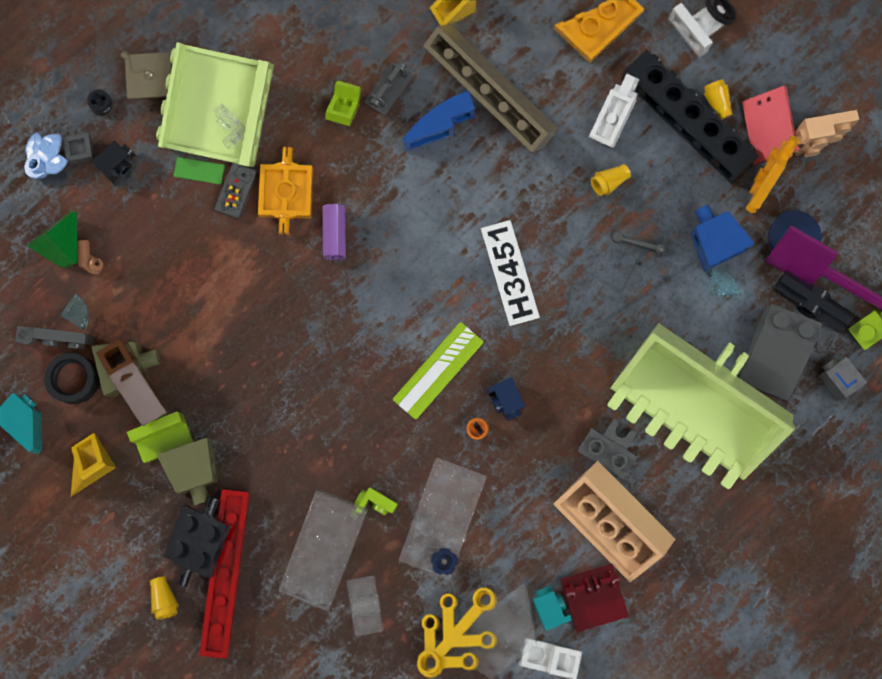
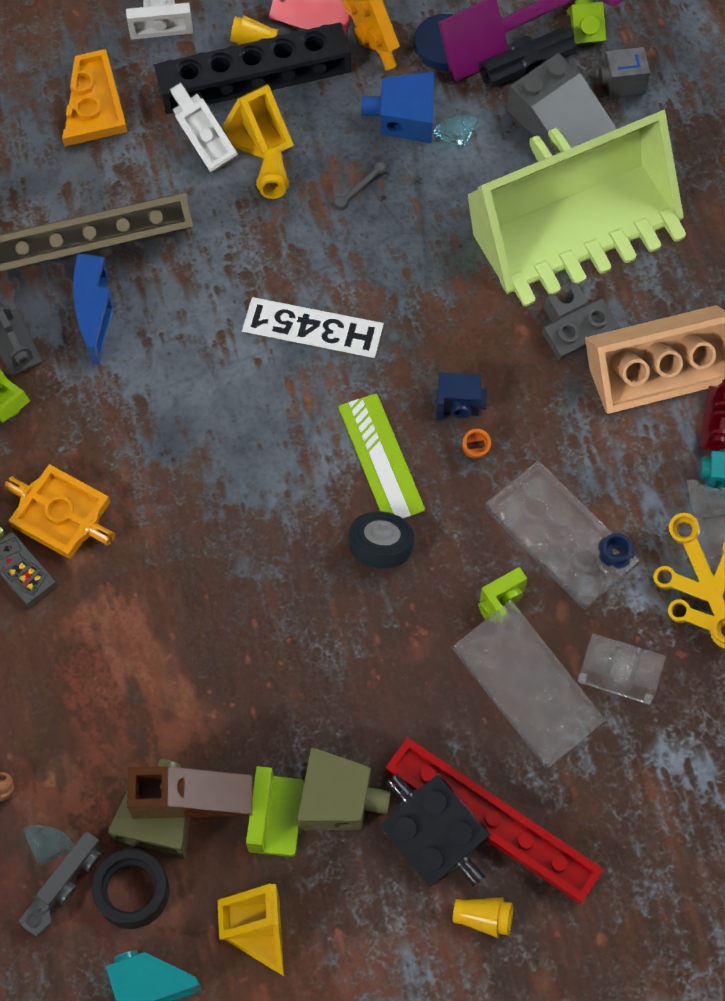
camera: 60 degrees left, 15 degrees down
medium lavender axle [323,204,346,260] -> none
none -> yellow slope [221,84,294,158]
none -> black wheel [348,511,415,568]

